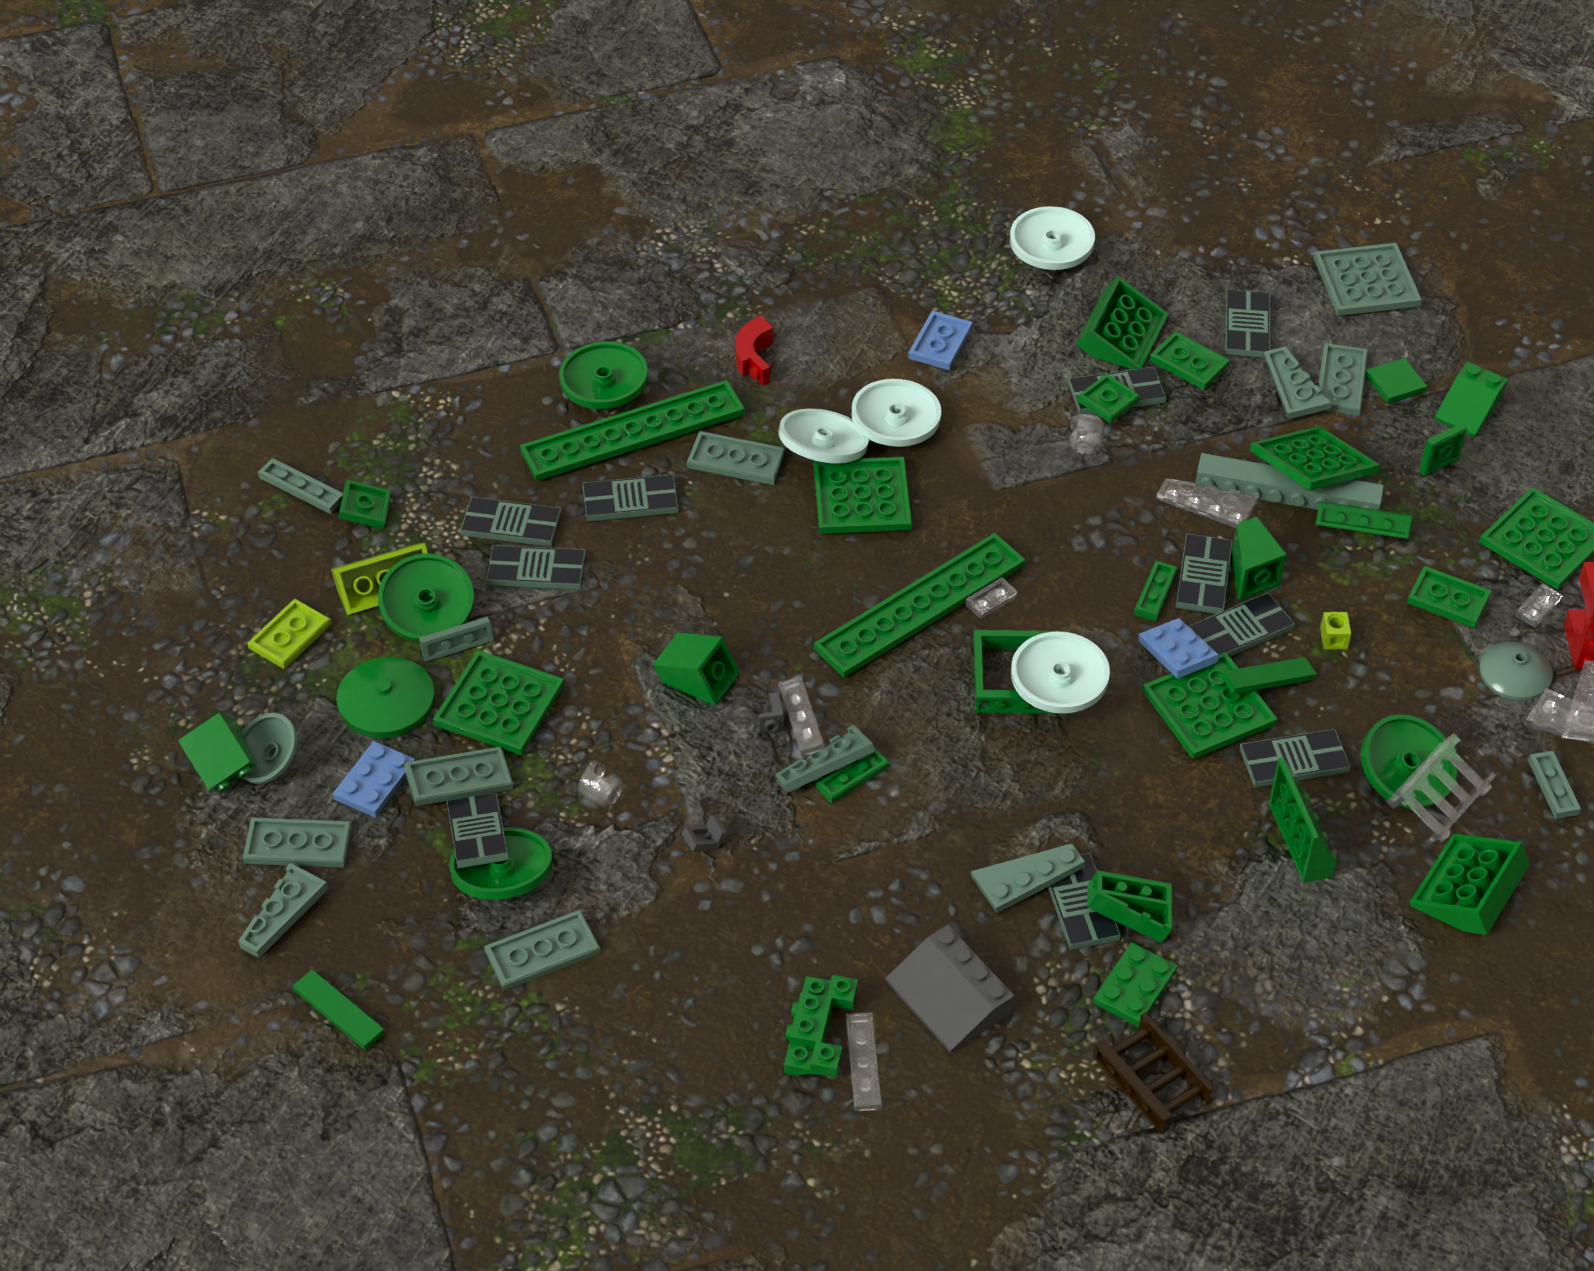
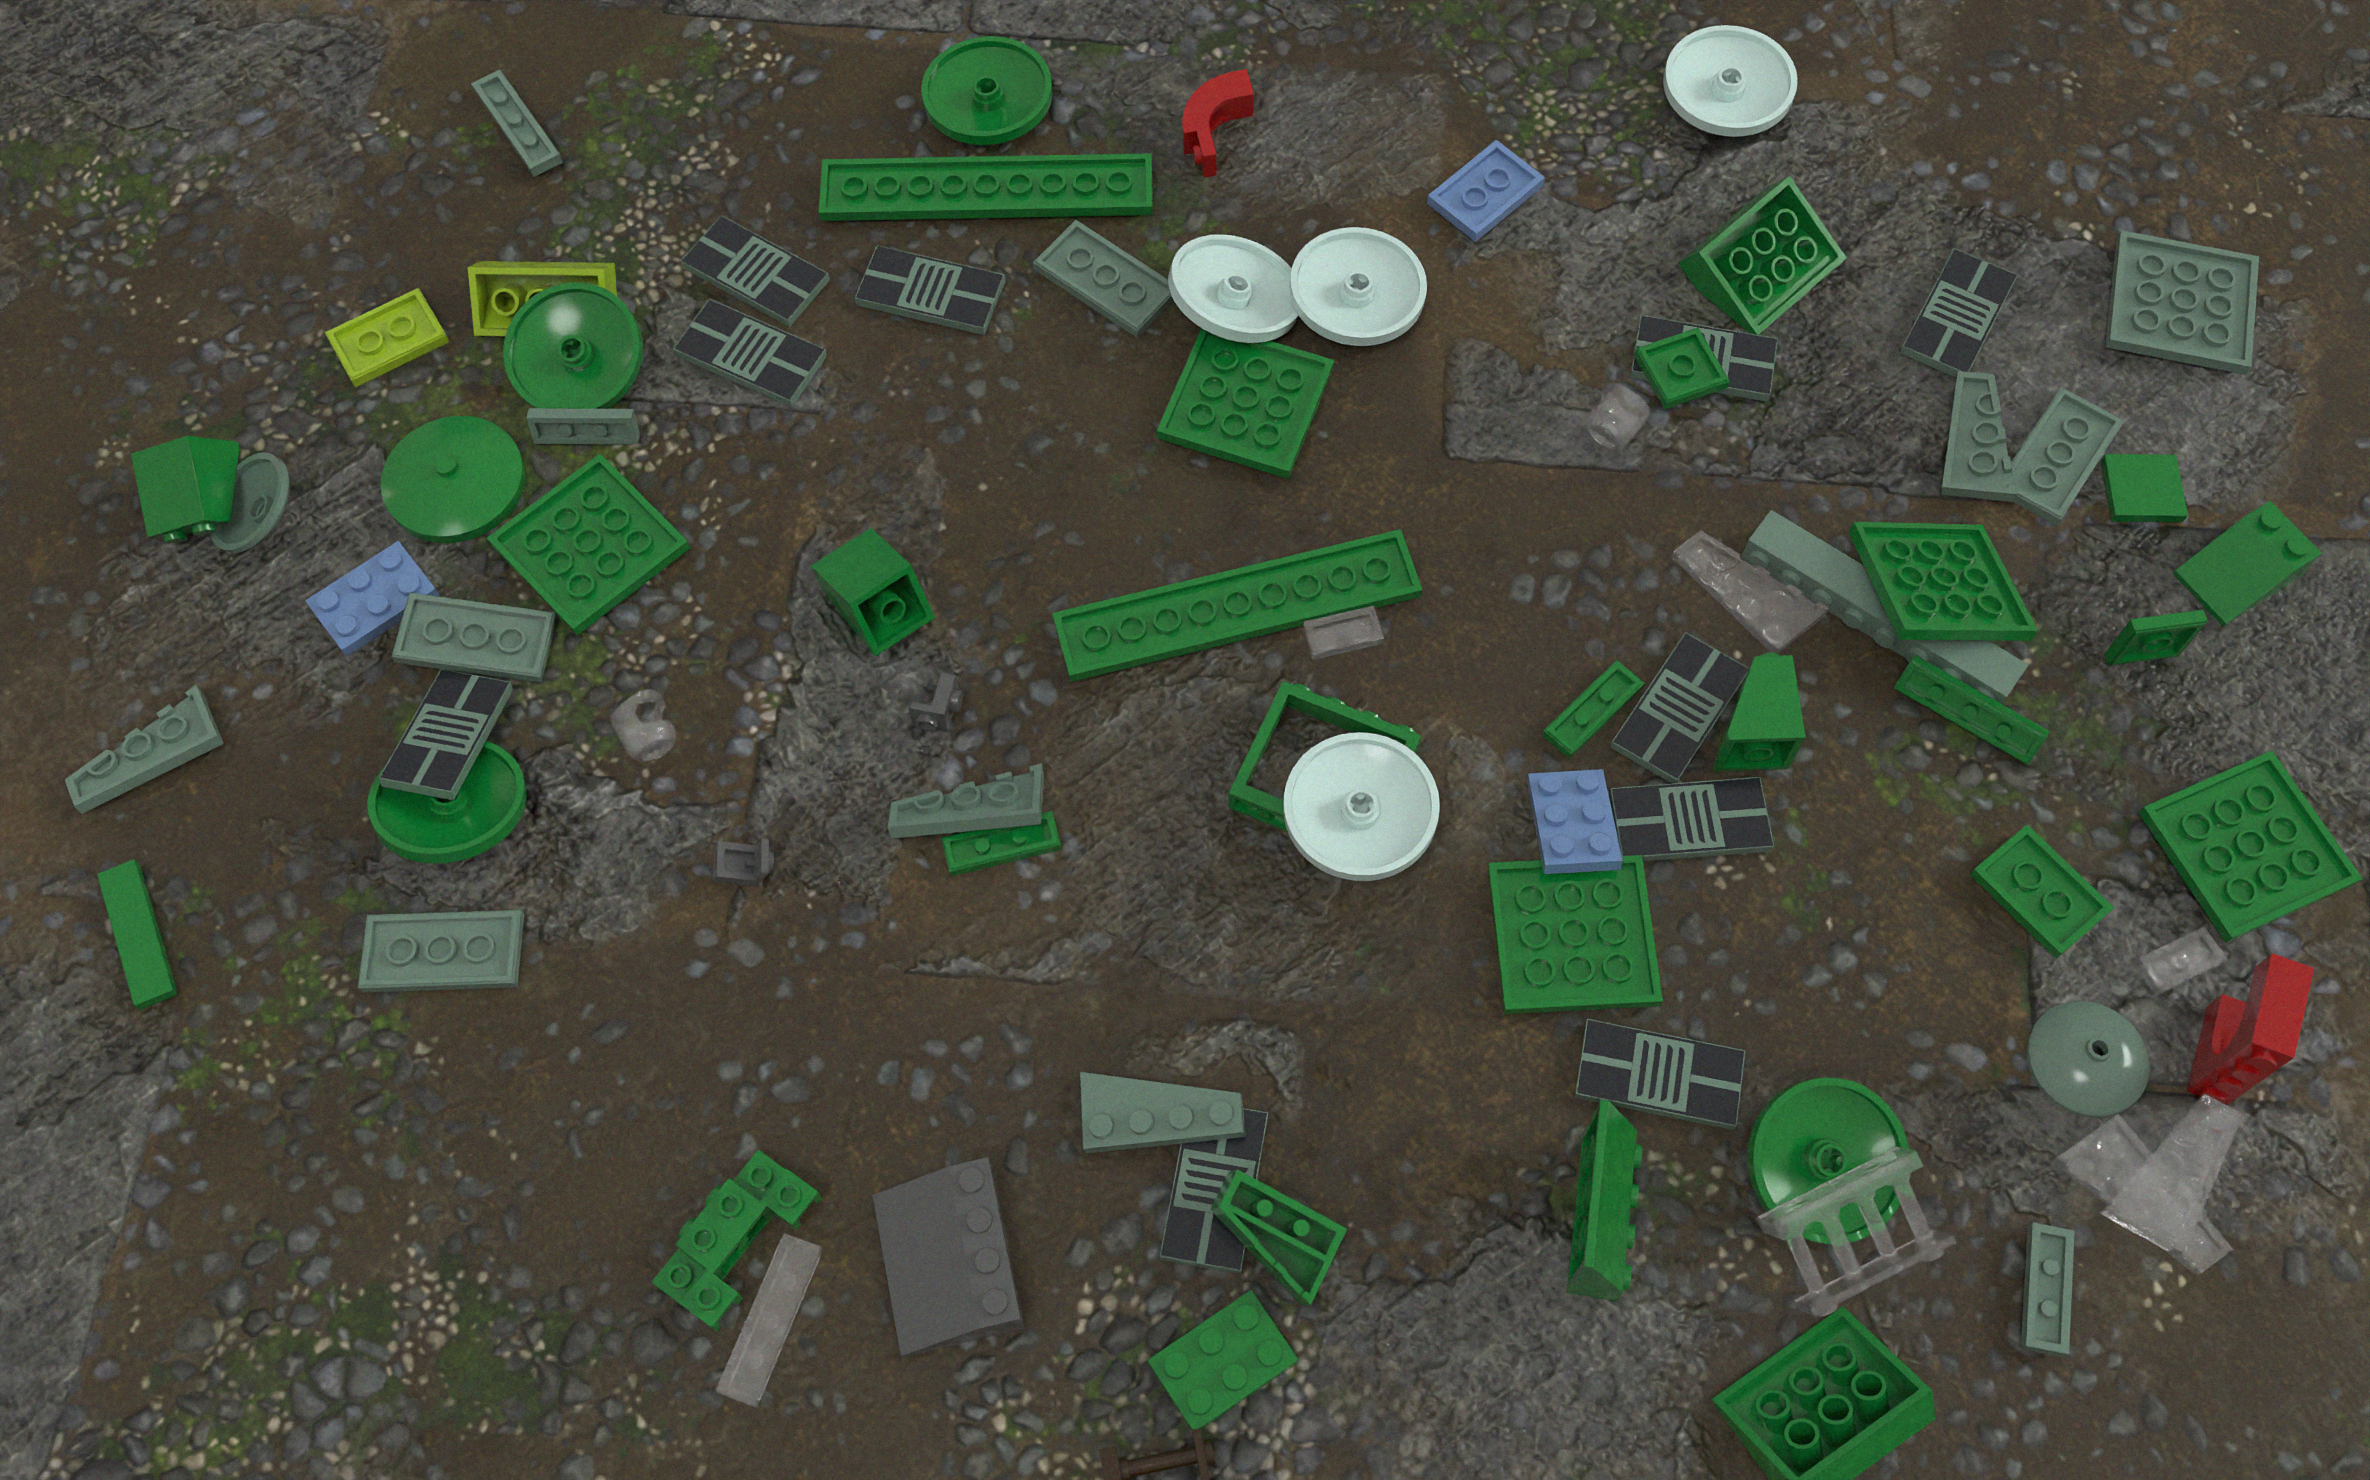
camera: 25 degrees right, 15 degrees up
sand green tile [243,817,352,868] -> none
green tile [338,479,391,529] -> none
clear tile [778,675,825,757] -> none
green plate [1150,331,1230,390] -> none
green tile [1222,657,1317,694] -> none
lime brick [1320,612,1351,650] -> none

